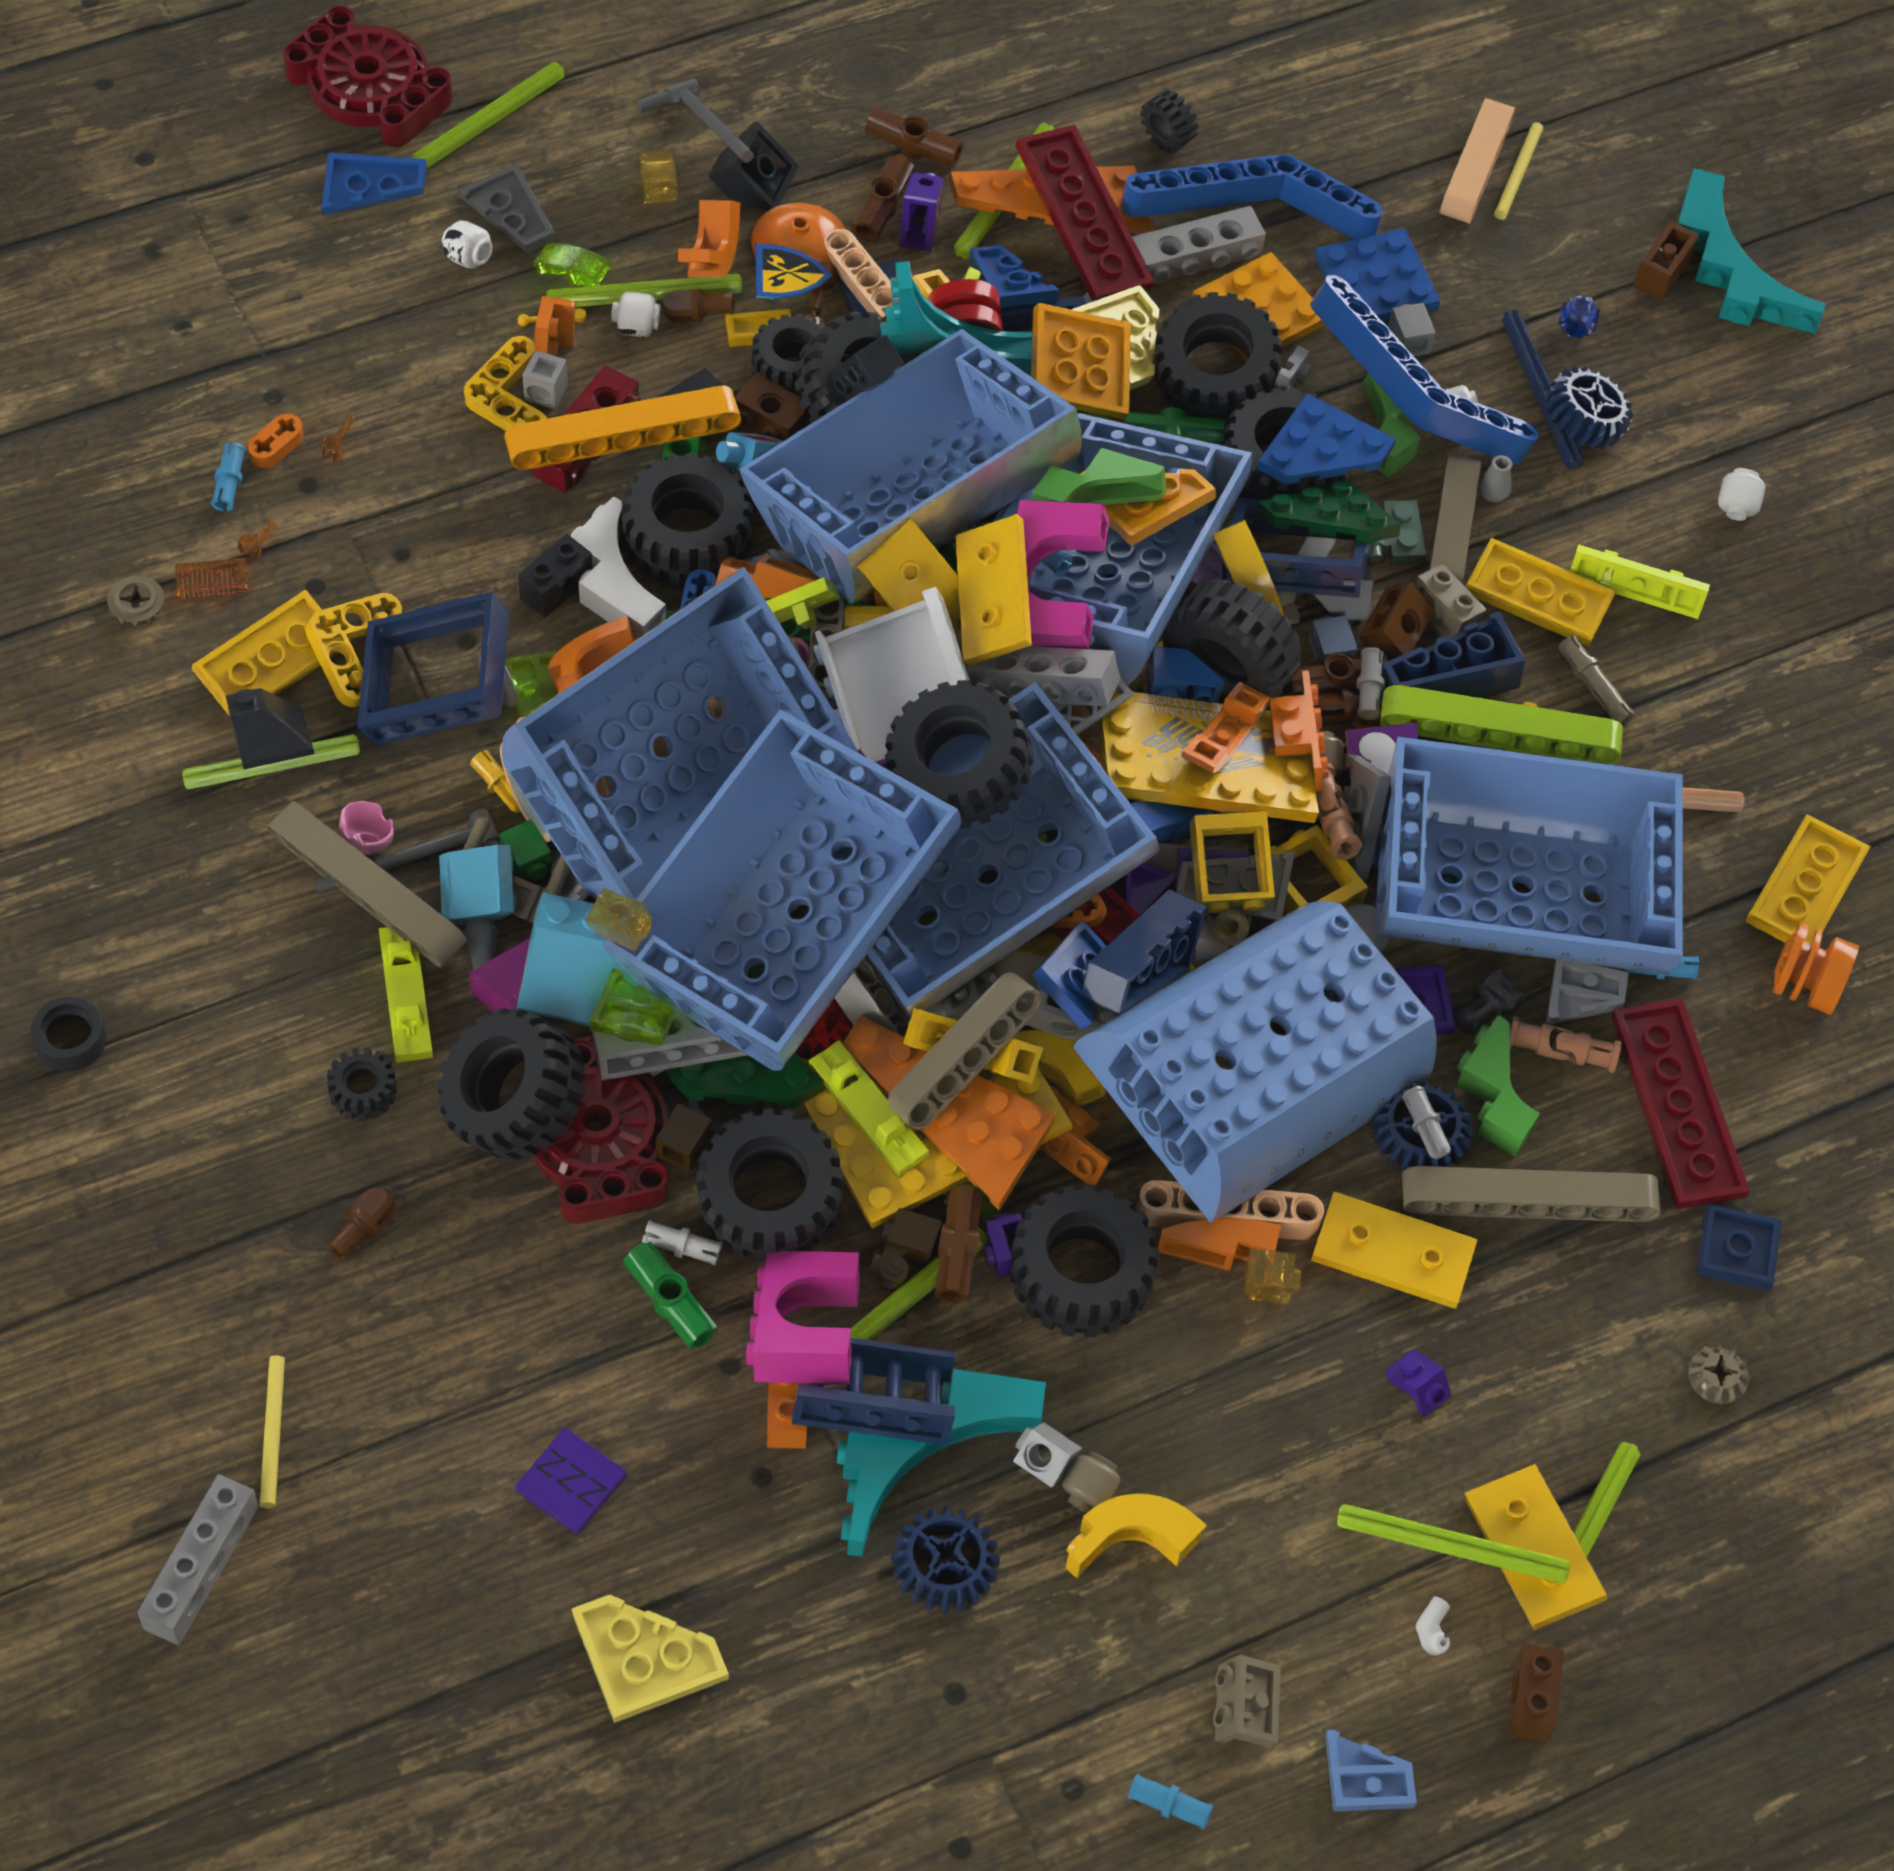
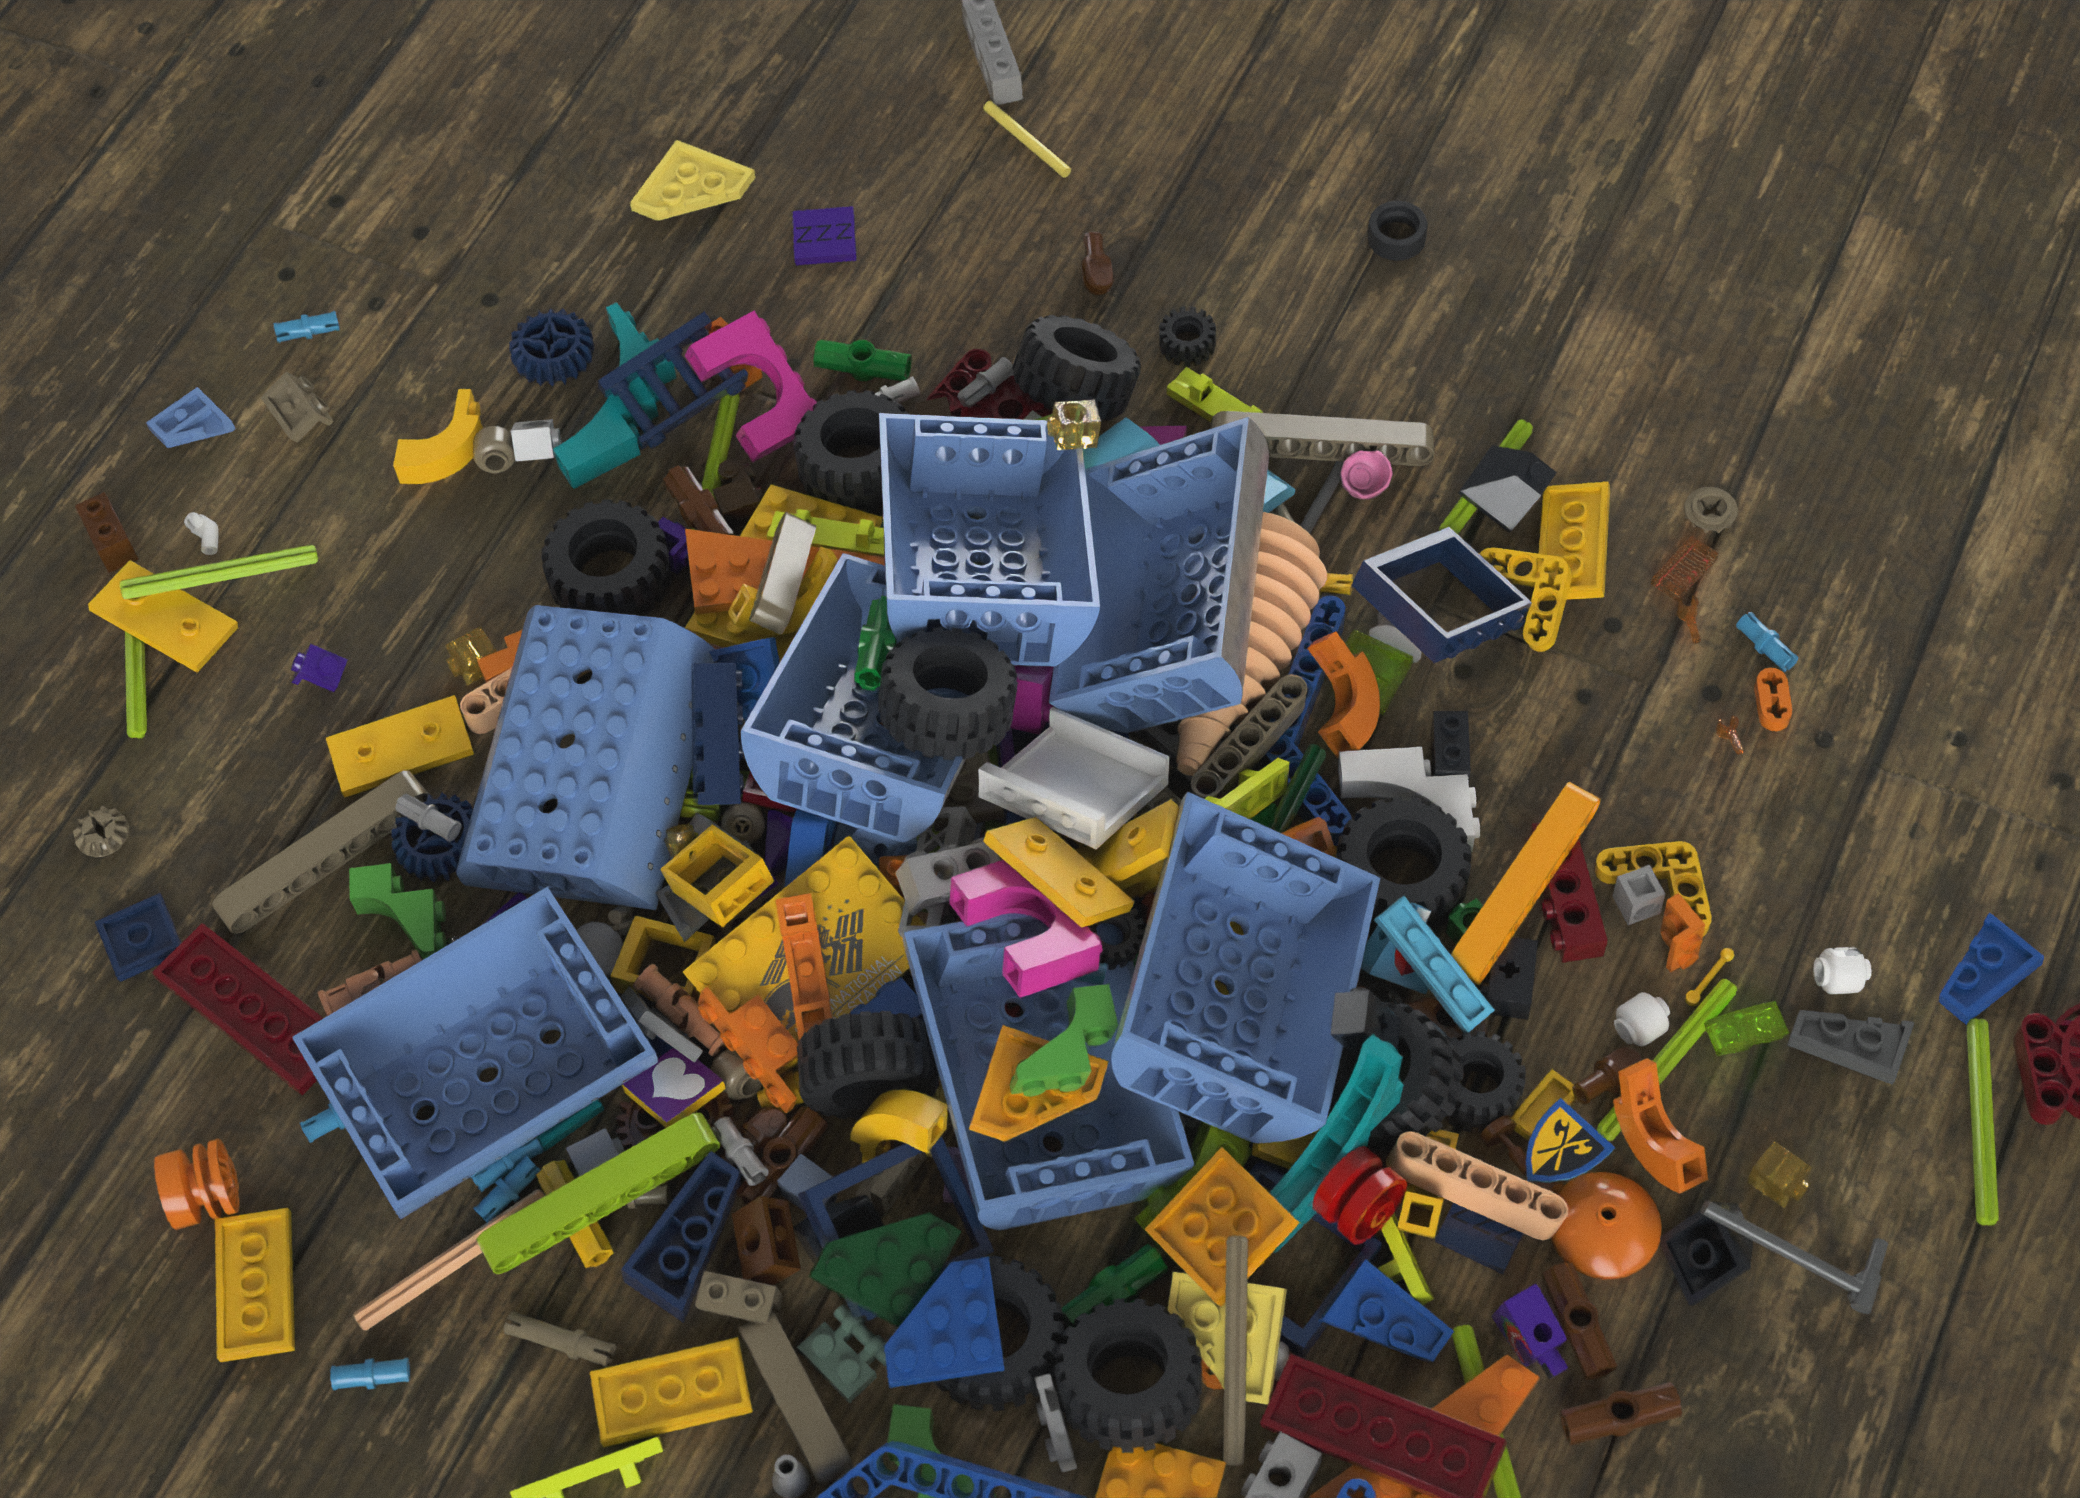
camera: 150 degrees right, 0 degrees up
none -> dark azure pin [330,1358,410,1390]
none -> green piece [854,596,897,691]
none -> light grey axle [957,357,1013,408]
none -> dark tan axle [1223,1236,1248,1466]
none -> medium azure tile [1374,896,1494,1033]

